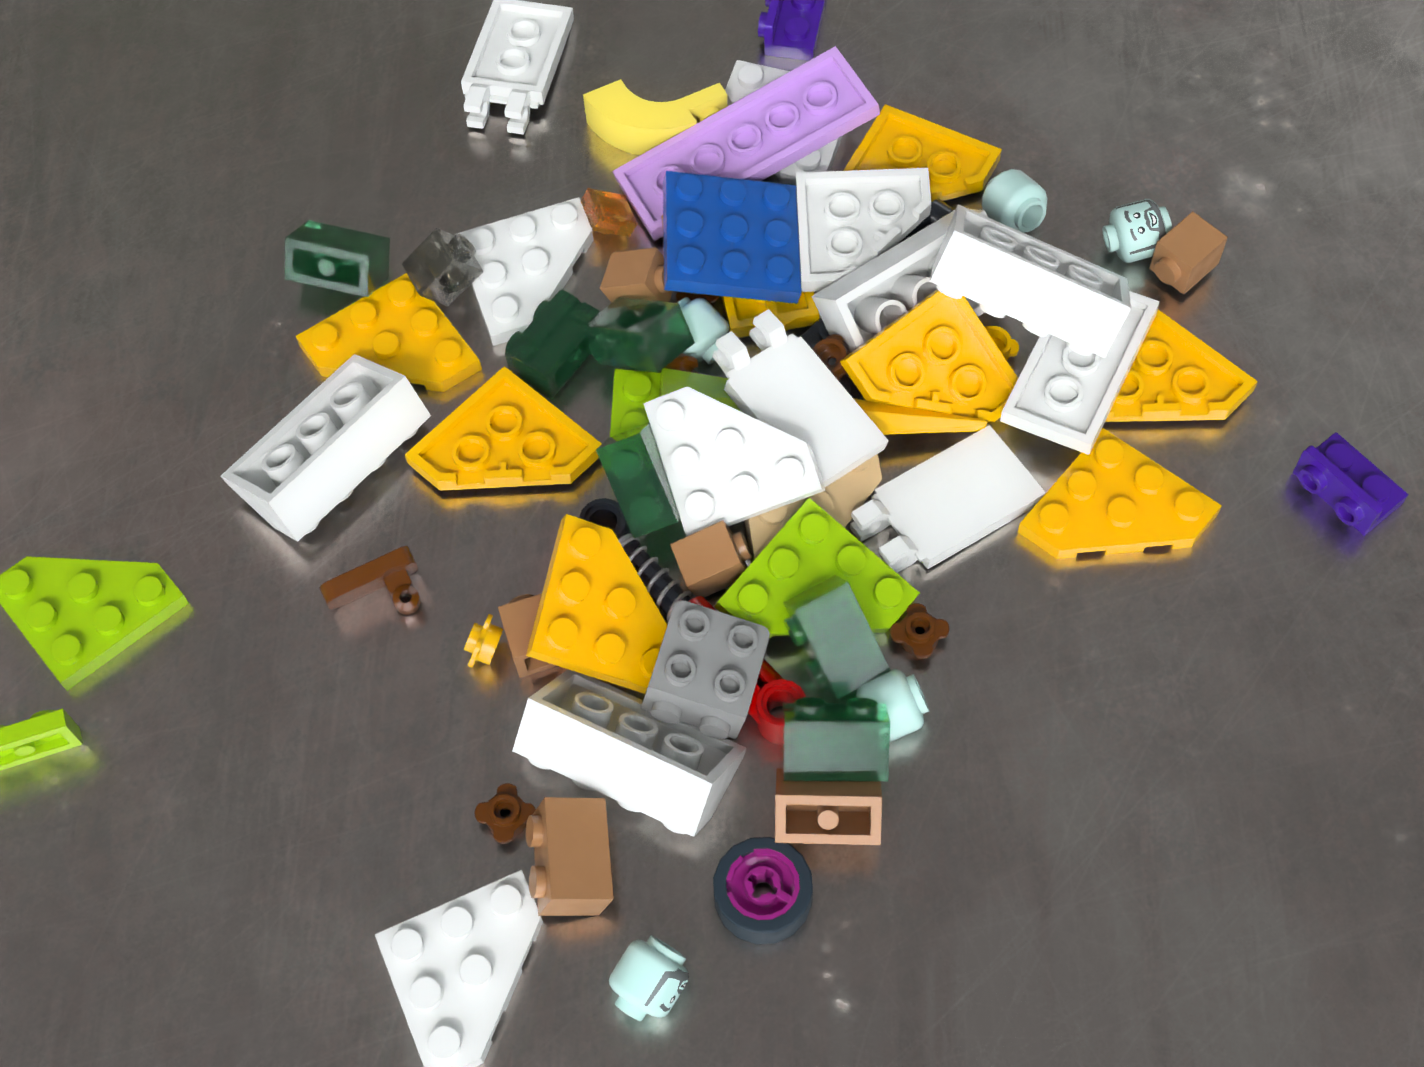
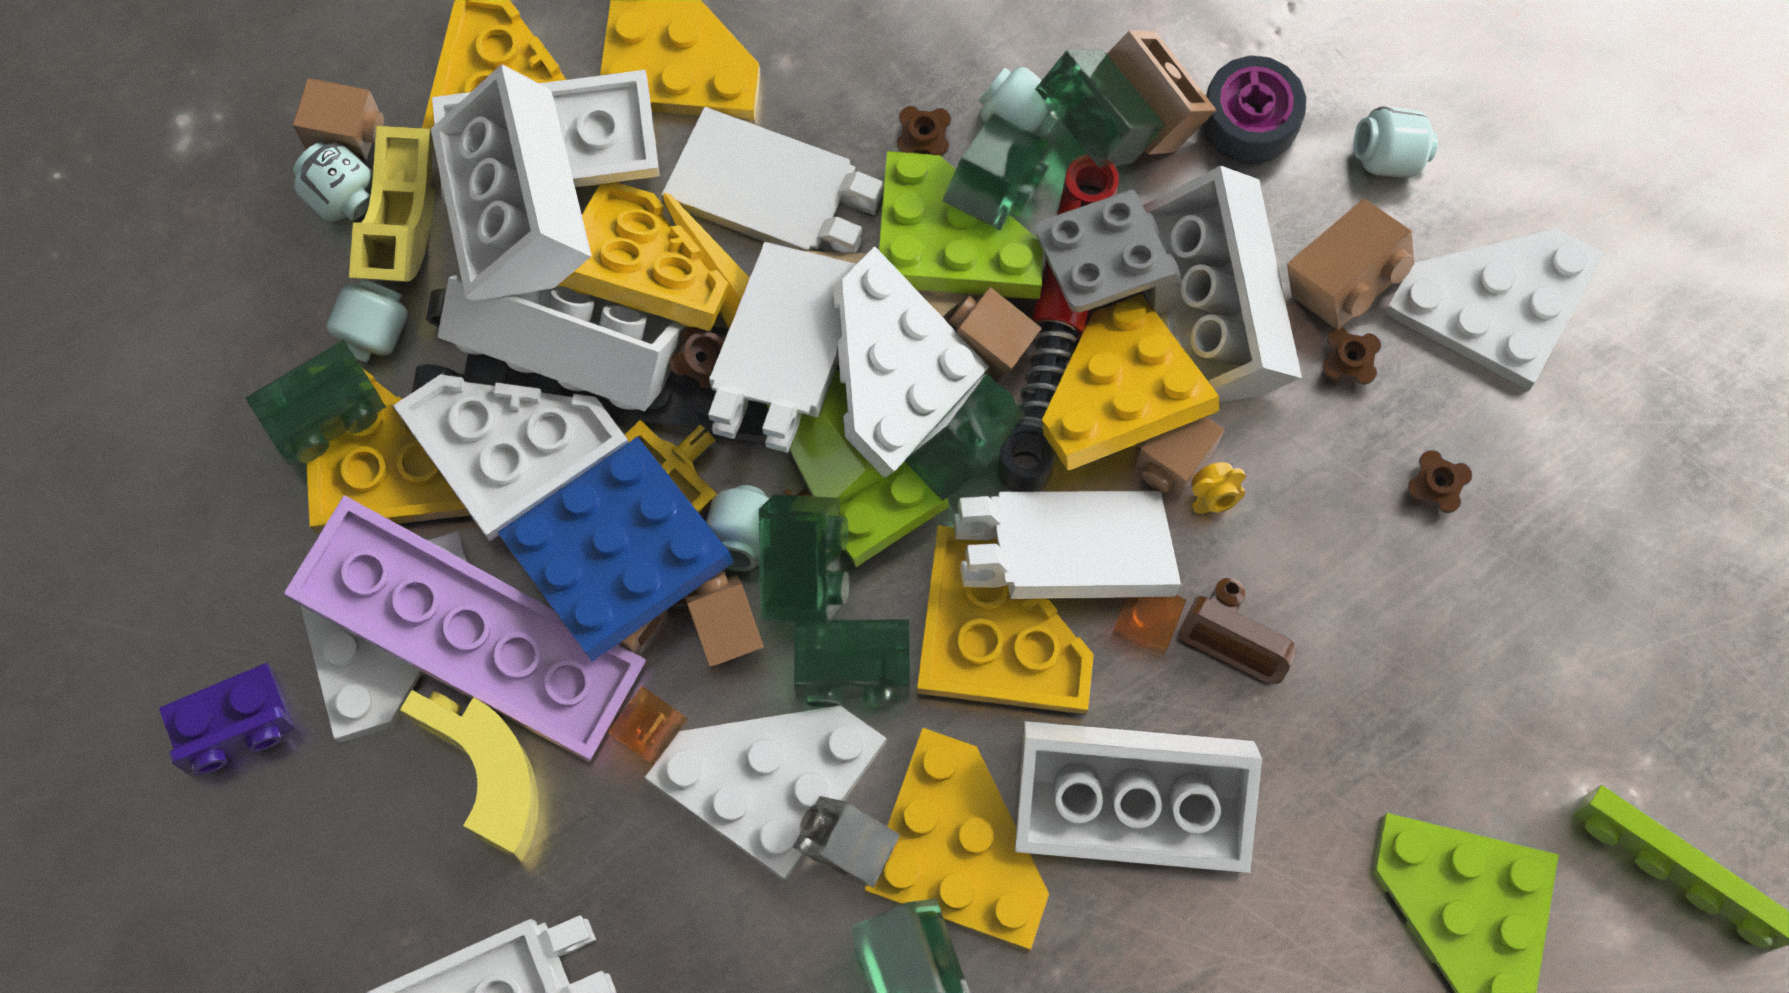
camera: 130 degrees left, 10 degrees up
none -> clear green brick [245,340,386,465]
none -> light yellow arch [349,126,435,282]
none -> white tile [953,491,1181,599]
none -> clear orange plate [1112,595,1187,655]
none -> reddish brown plate [1408,450,1472,513]

